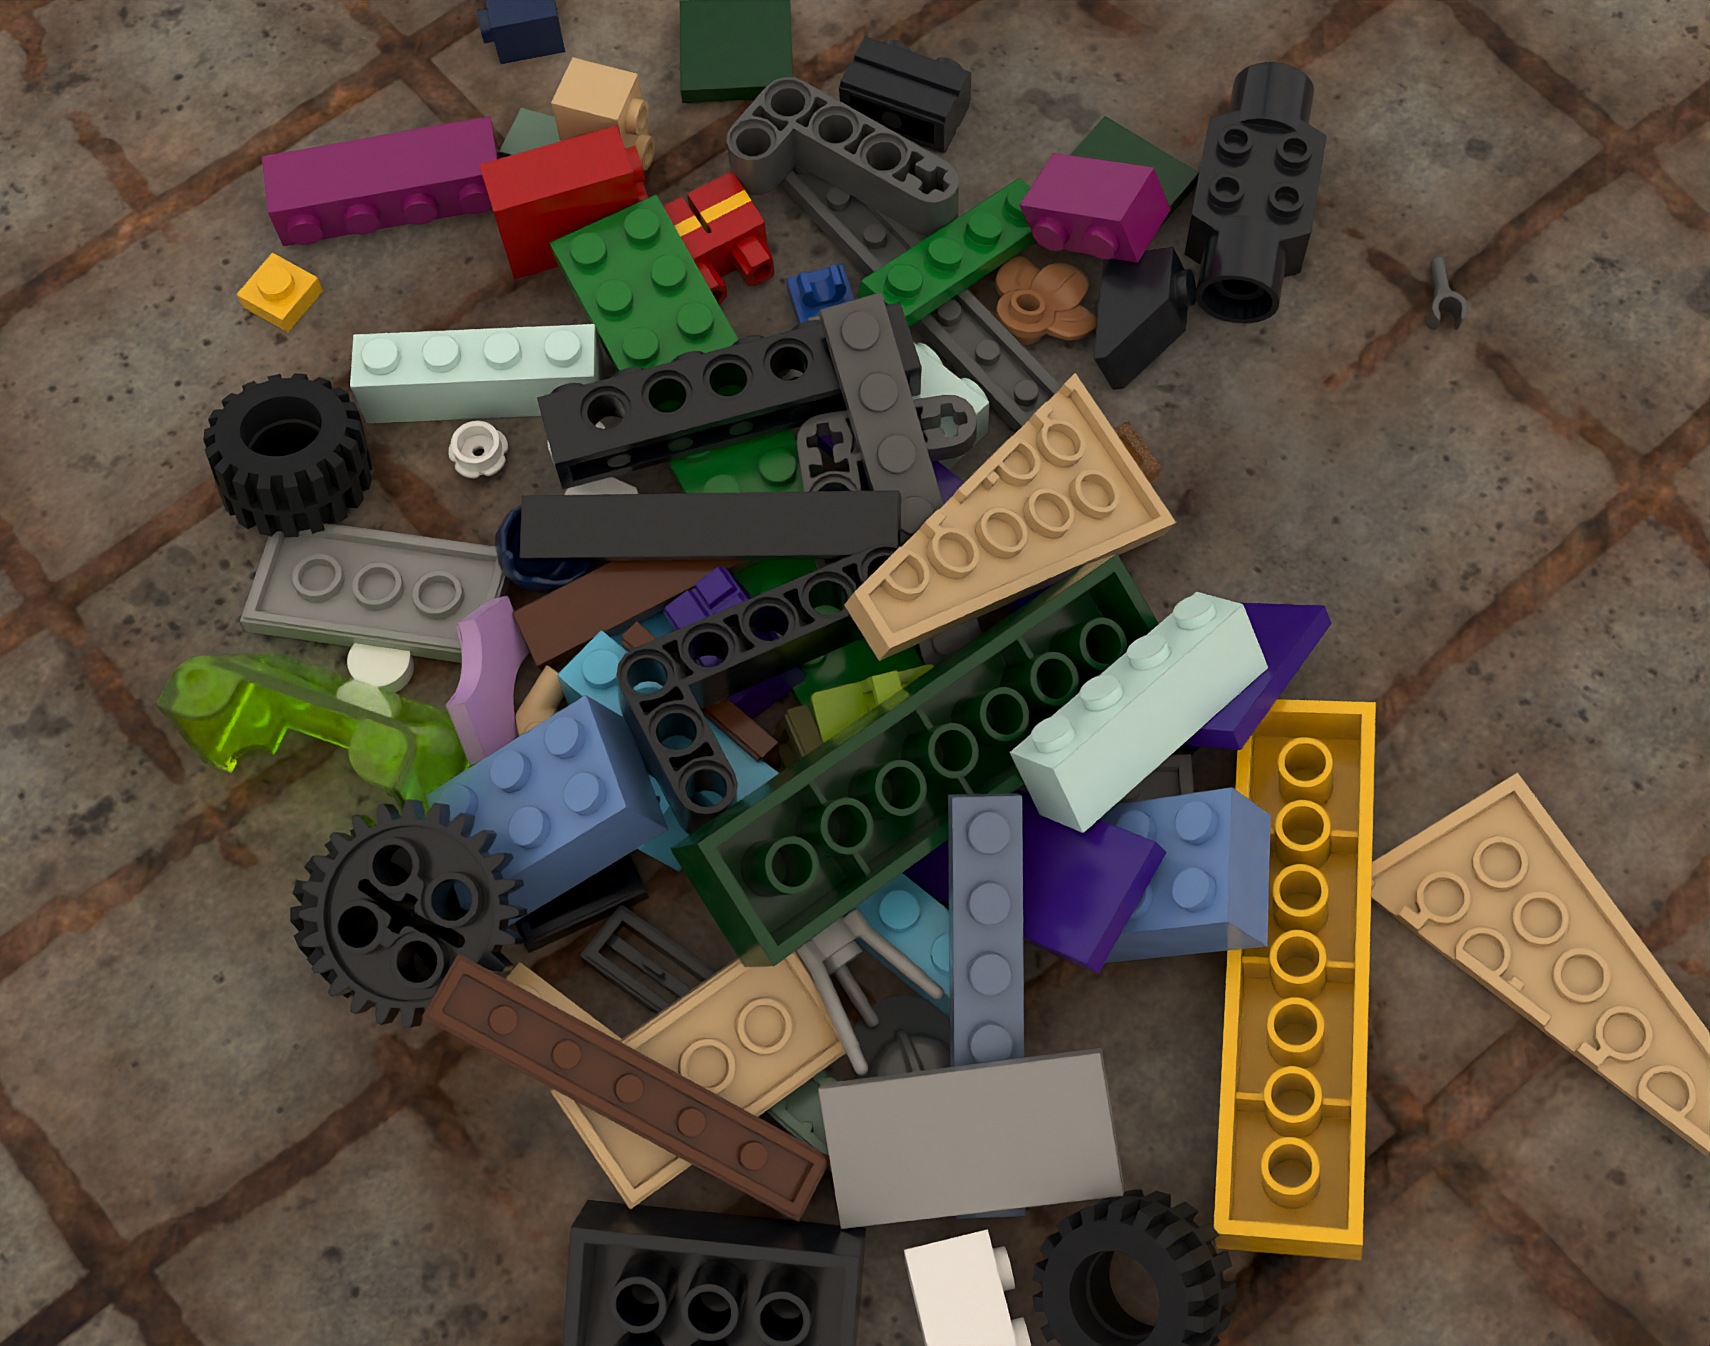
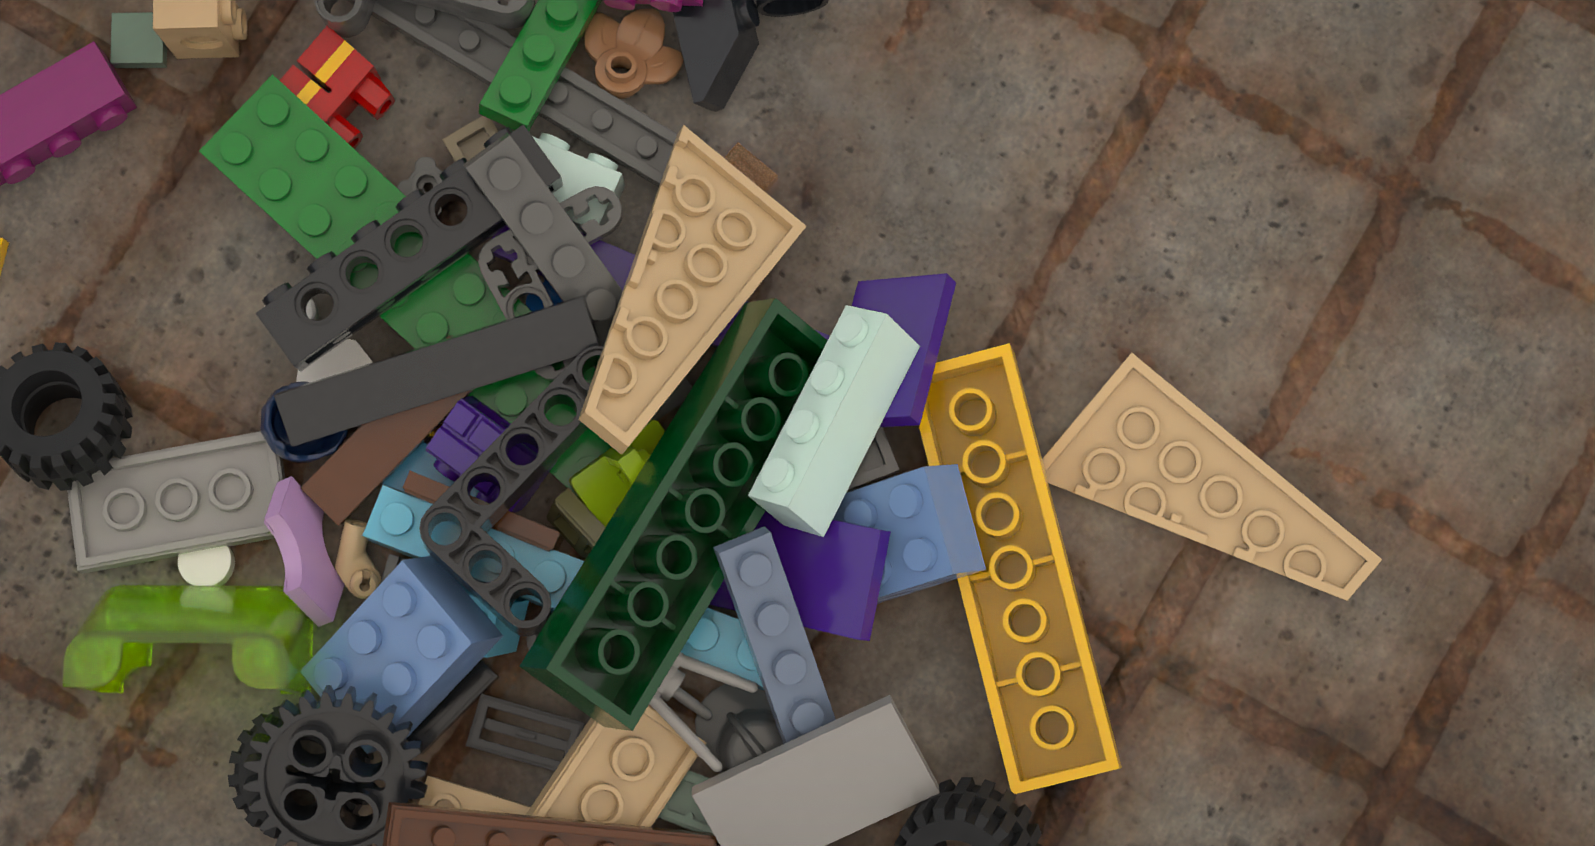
camera: 25 degrees left, 15 degrees up
light aqua brick [350,324,604,423] -> none
white plate [449,421,508,479] -> none
red brick [479,125,648,279] -> none
blue tile [786,264,855,324] -> none

